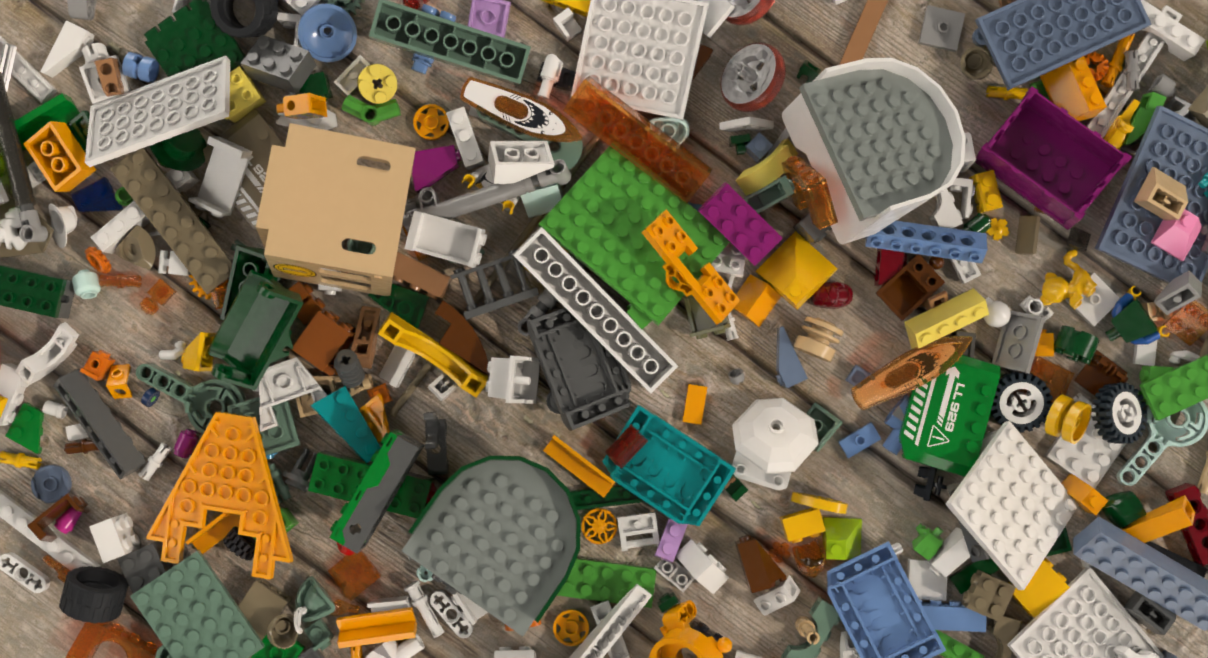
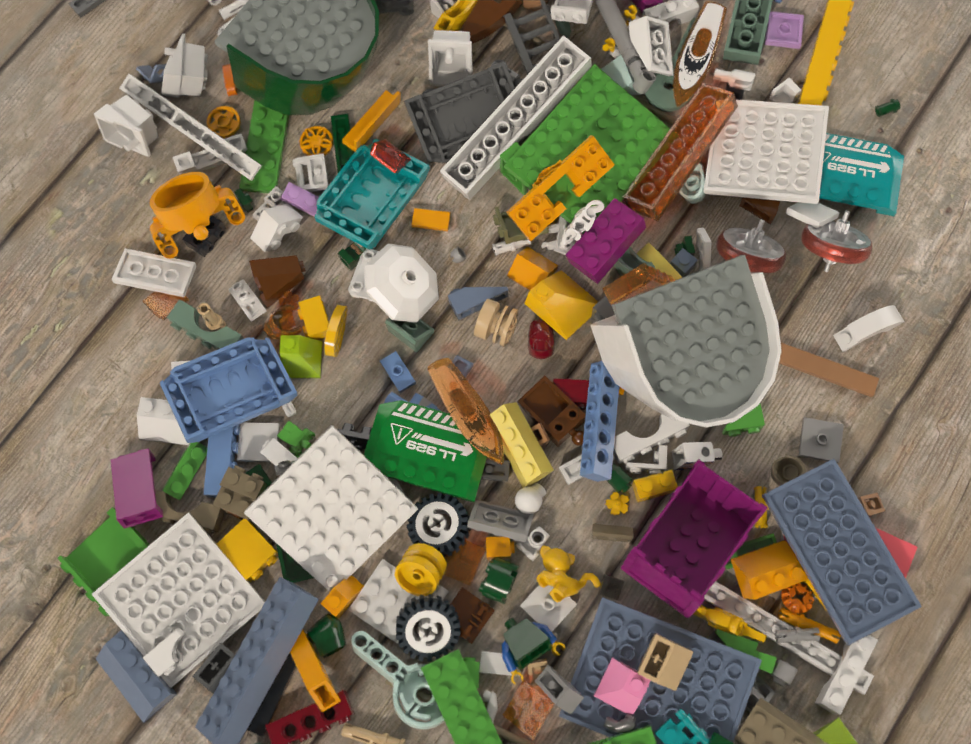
camera: 90 degrees right, 15 degrees down
none -> white animal [559,200,604,248]

